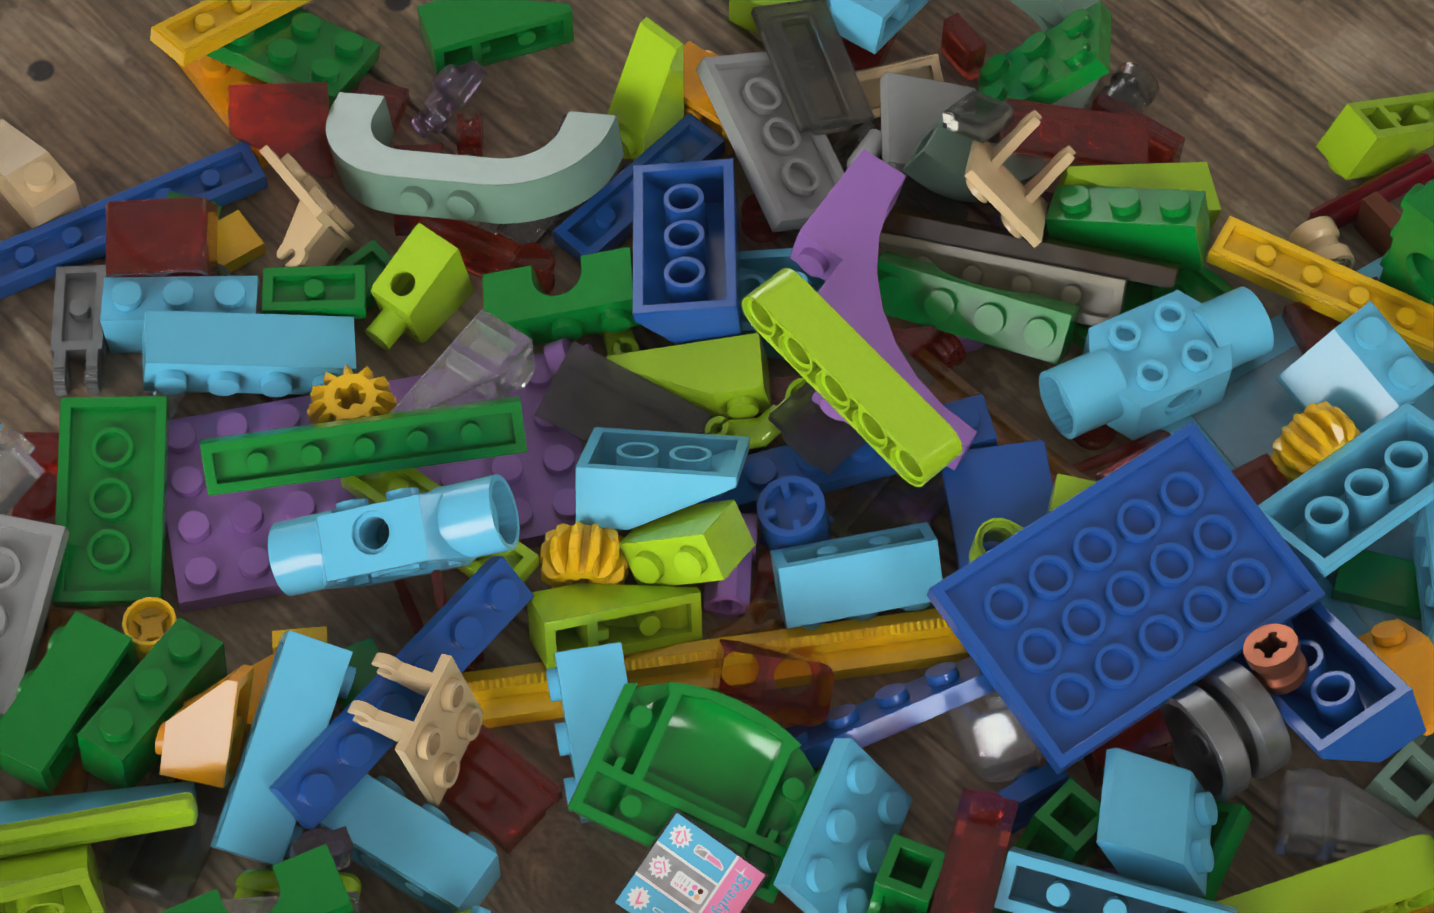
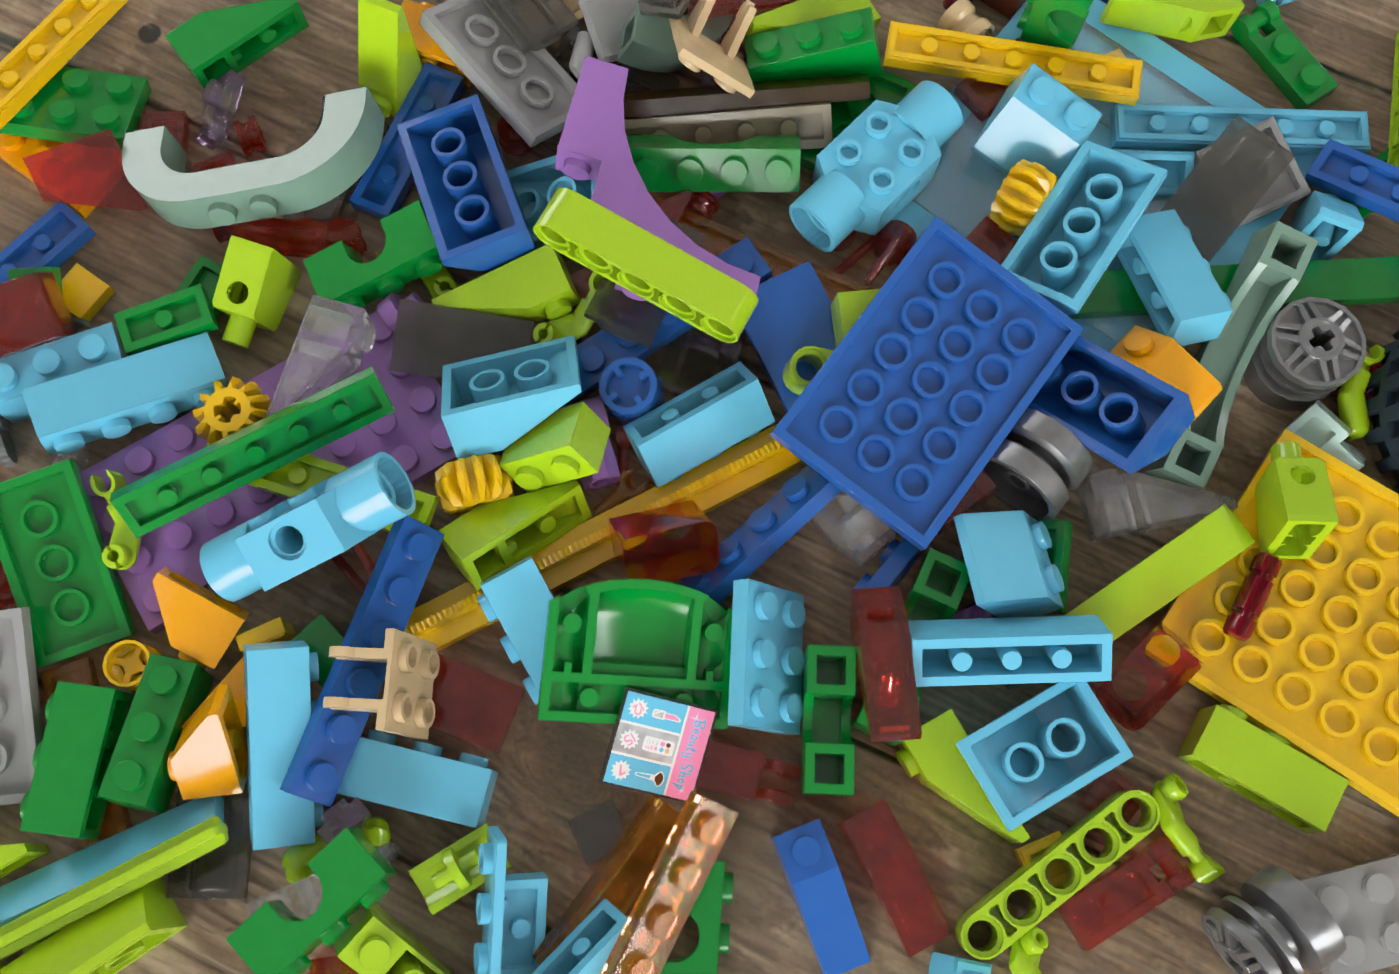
camera: 20 degrees left, 15 degrees up
tan plate [259,144,361,267] -> none
copper wheel [1243,623,1308,695] -> none
none -> lime arm [89,470,142,570]
none -> light orange slope [152,566,250,669]

